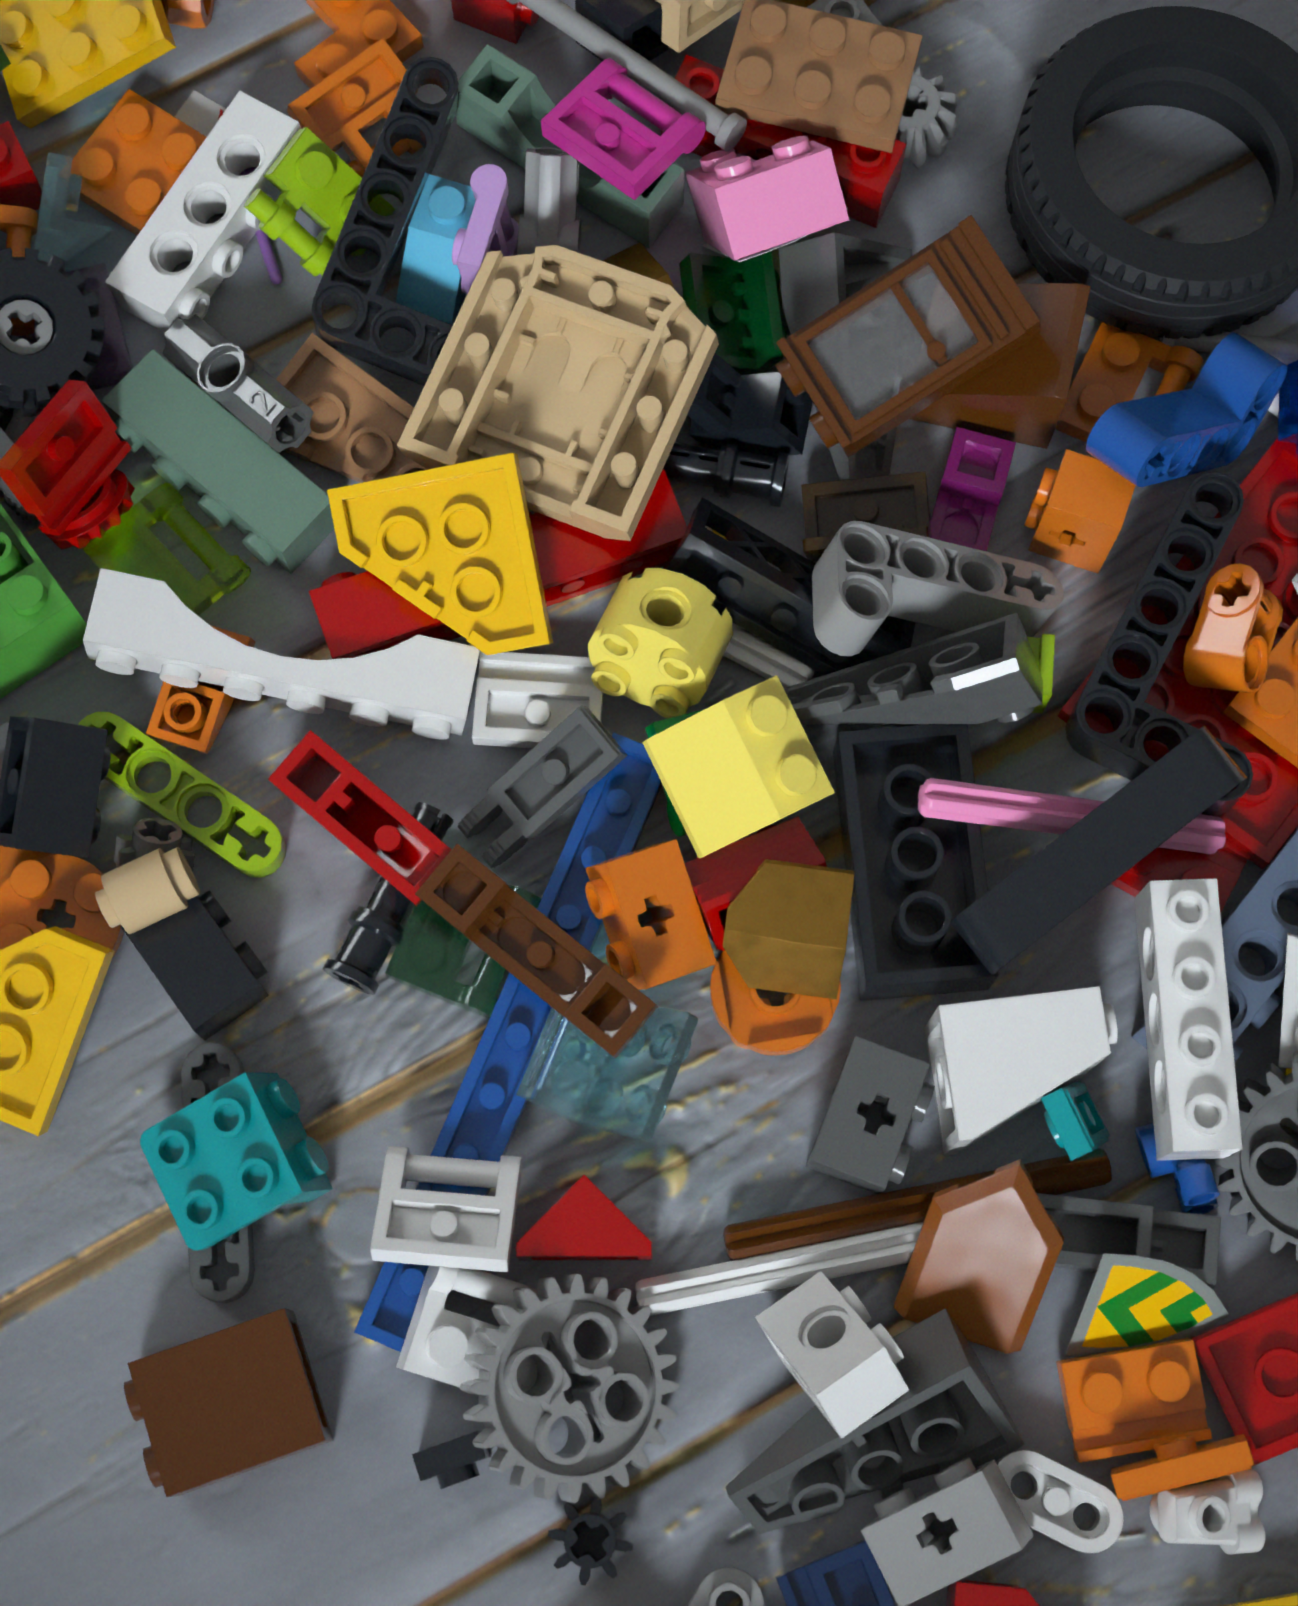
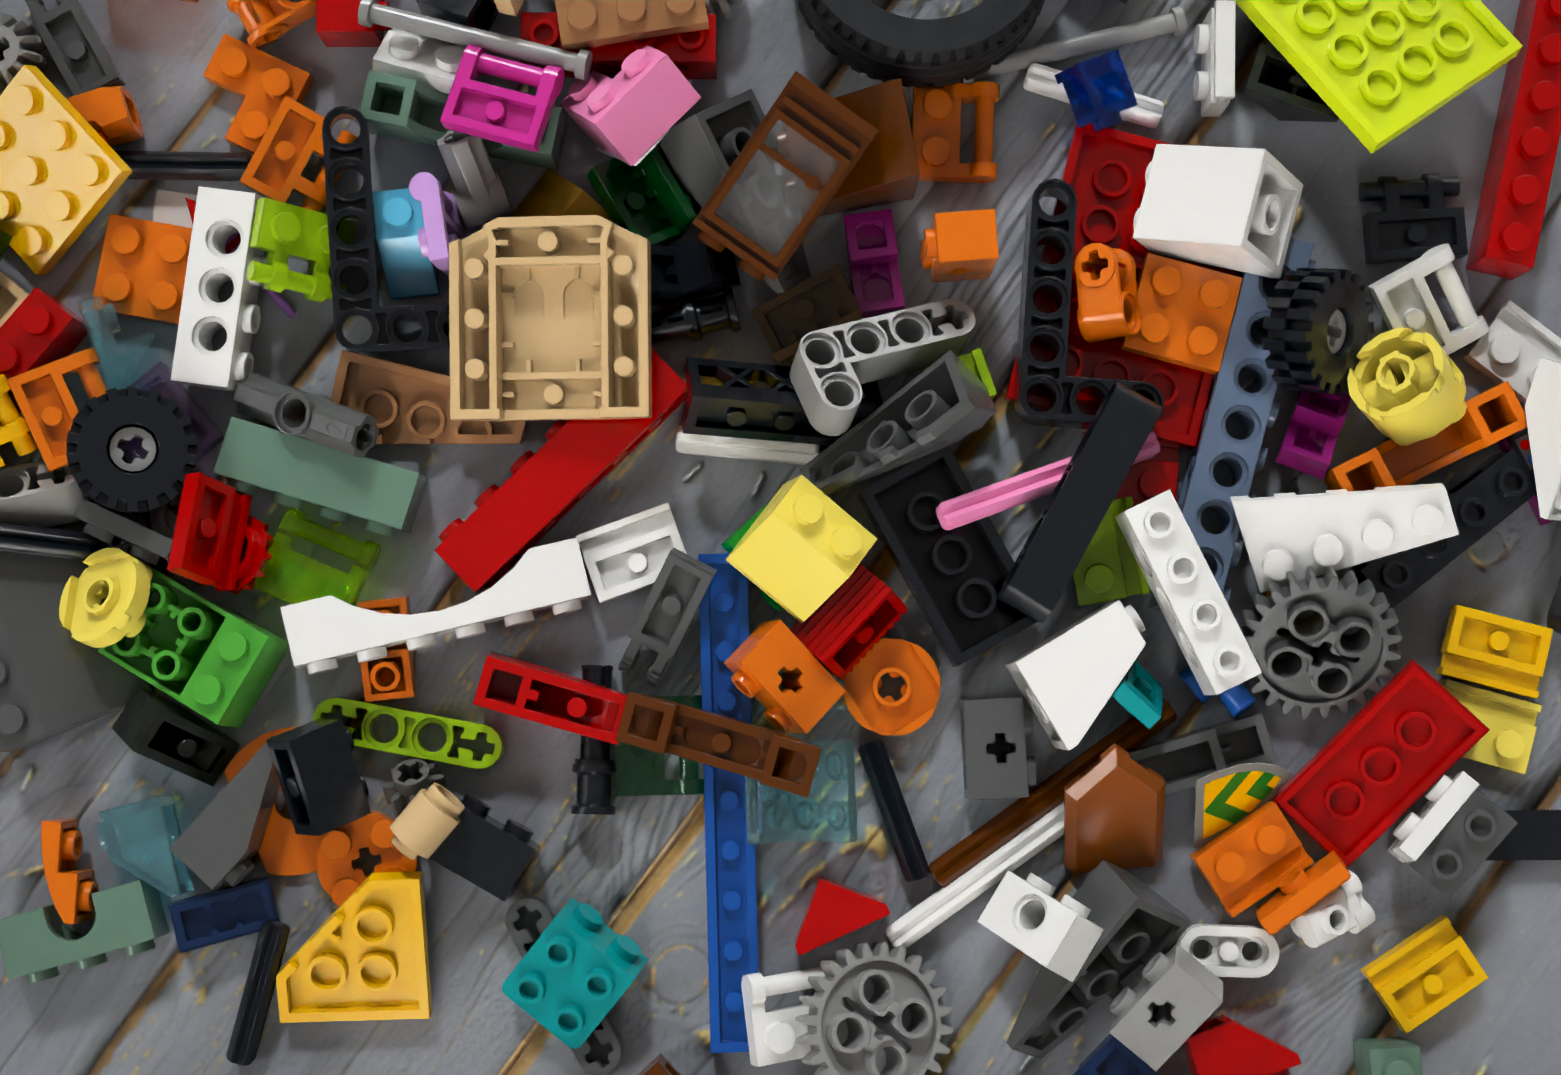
camera: 25 degrees left, 10 degrees up
yellow plate [327,453,553,655] -> none
white plate [370,1146,522,1272] -> none
light yellow brick [587,568,733,718] -> none
pearl gold slope [723,859,855,999] -> none
blue beam [1086,332,1288,487] -> none
none -> black axle [115,150,252,181]
none -> white plate [372,28,487,94]
none -> black axle [858,739,930,882]
none -> lime plate [1073,496,1150,606]

